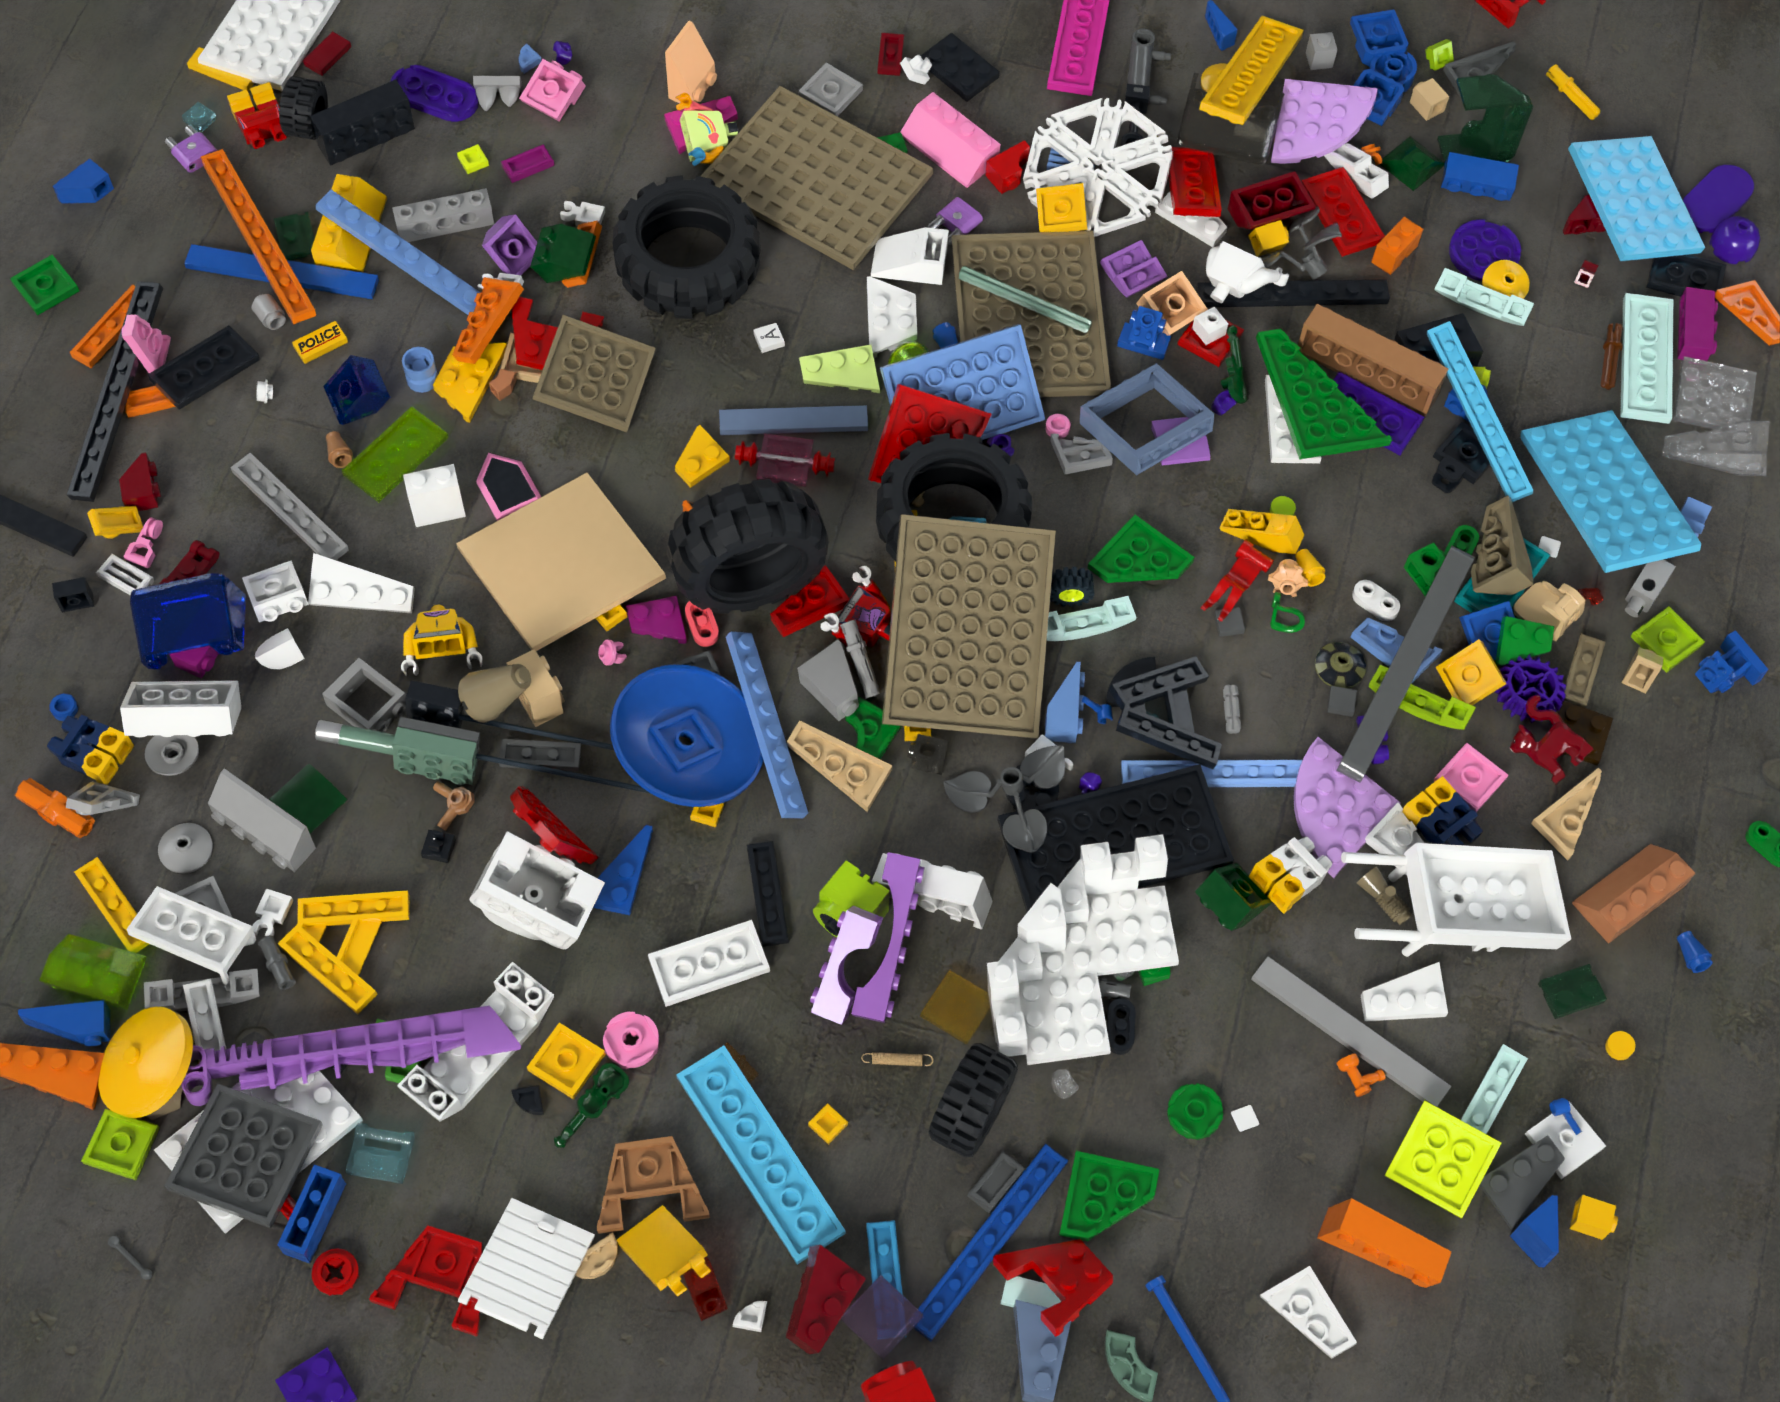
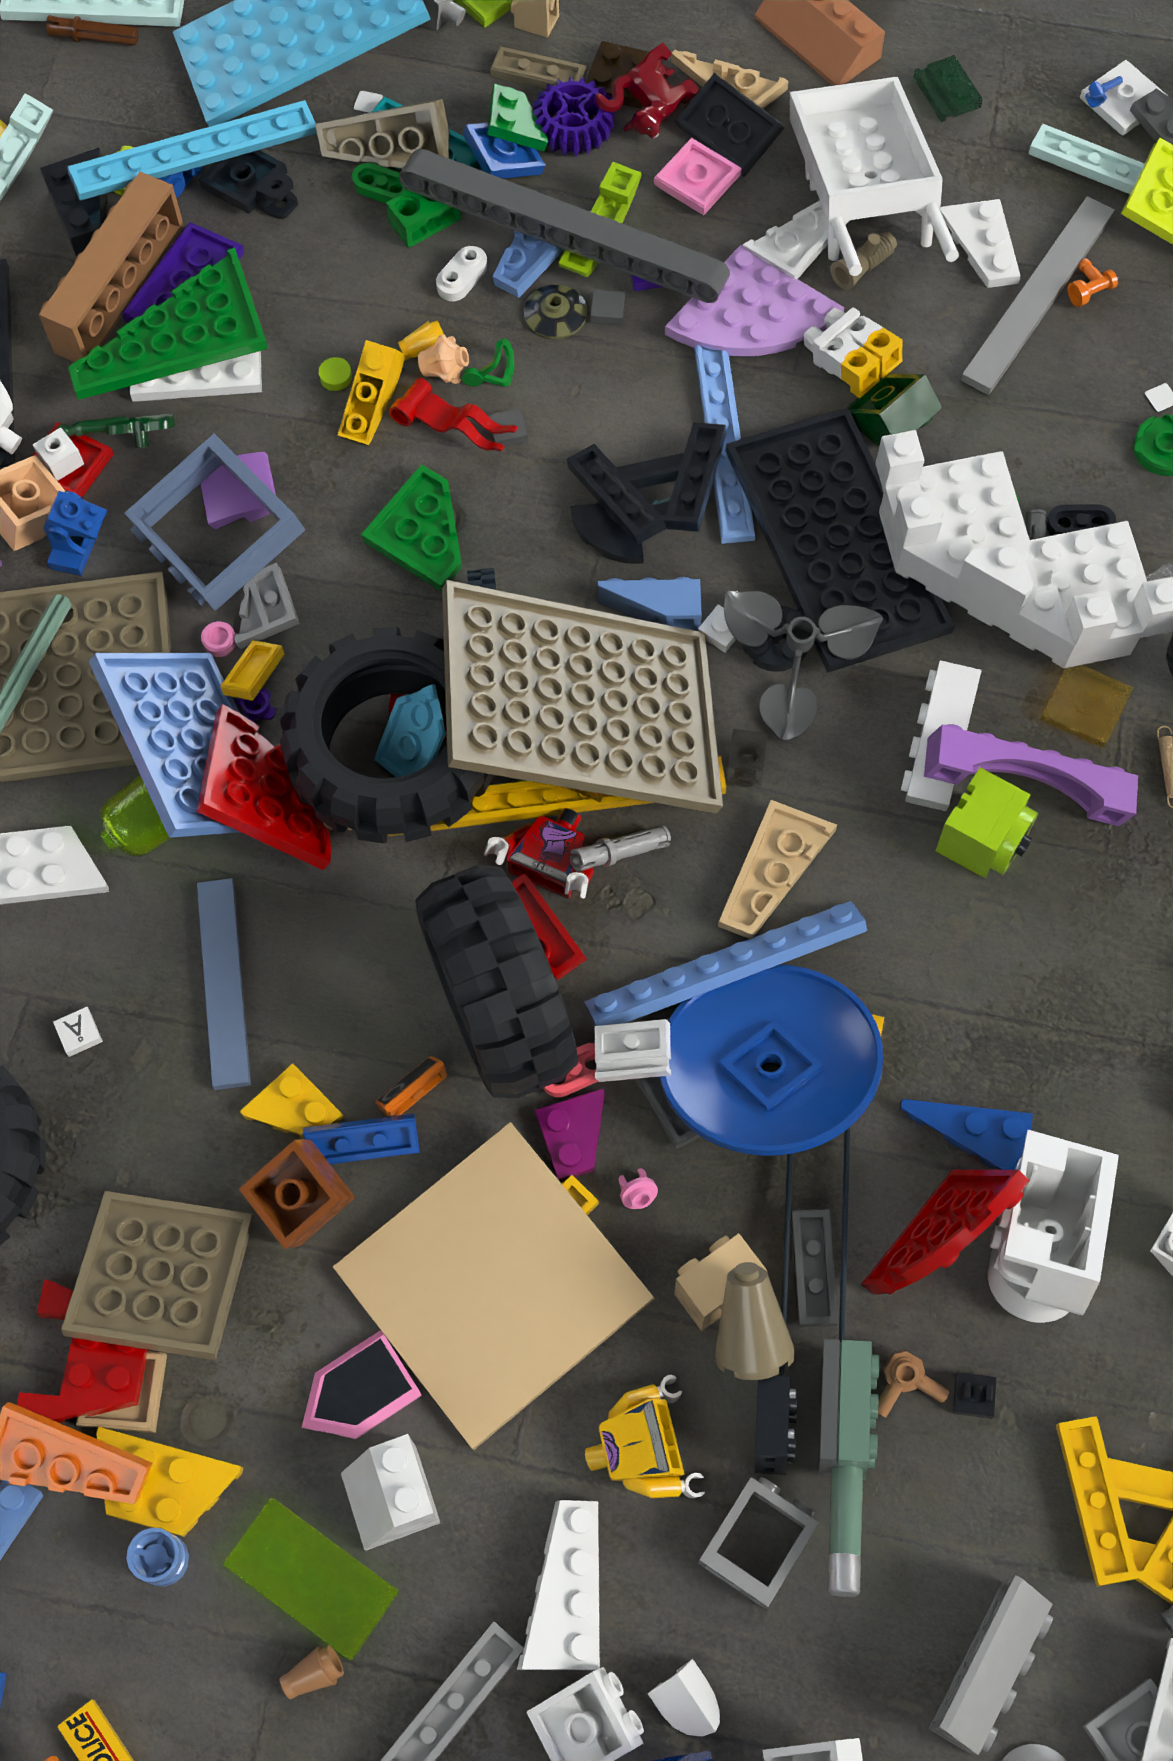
camera: 90 degrees left, 5 degrees up
white plate [252,889,293,936] -> none
dark green slope [269,764,348,834] -> none
clear blue slope [323,355,390,425] -> none
nougat piece [489,369,517,401] -> none
white plate [648,920,770,1007] -> none
clear pink plate [735,433,835,487] -> none
black tile [747,841,789,947] -> none
light grey slope [797,640,859,721] -> none
yellowish green wing [799,345,880,393] -> none
arch [810,906,883,1025] -> none
green tile [845,697,902,760] -> none
blue cone [933,322,958,348] -> none
light aqua slope [1047,596,1137,641] -> none
dark purple piece [1079,772,1102,794] -> none
blue hand [1082,696,1113,724] -> none
dark purple piece [1211,390,1237,416] -> none
light grey axle [1223,685,1241,734] -> none
dark blue hips [1402,776,1483,846] -> none
yellow plate [1436,639,1507,705] -> none
tan piece [1513,581,1585,641] -> none
clear red arm [1577,588,1604,606] -> none
yellow tile [1605,1031,1635,1060] -> none
none -> yellow tile [220,640,285,701]
none -> dark orange brick [239,1139,356,1249]
none -> blue tile [303,1113,420,1164]
none -> white plate [595,1019,671,1082]
none -> black tile [674,72,785,177]

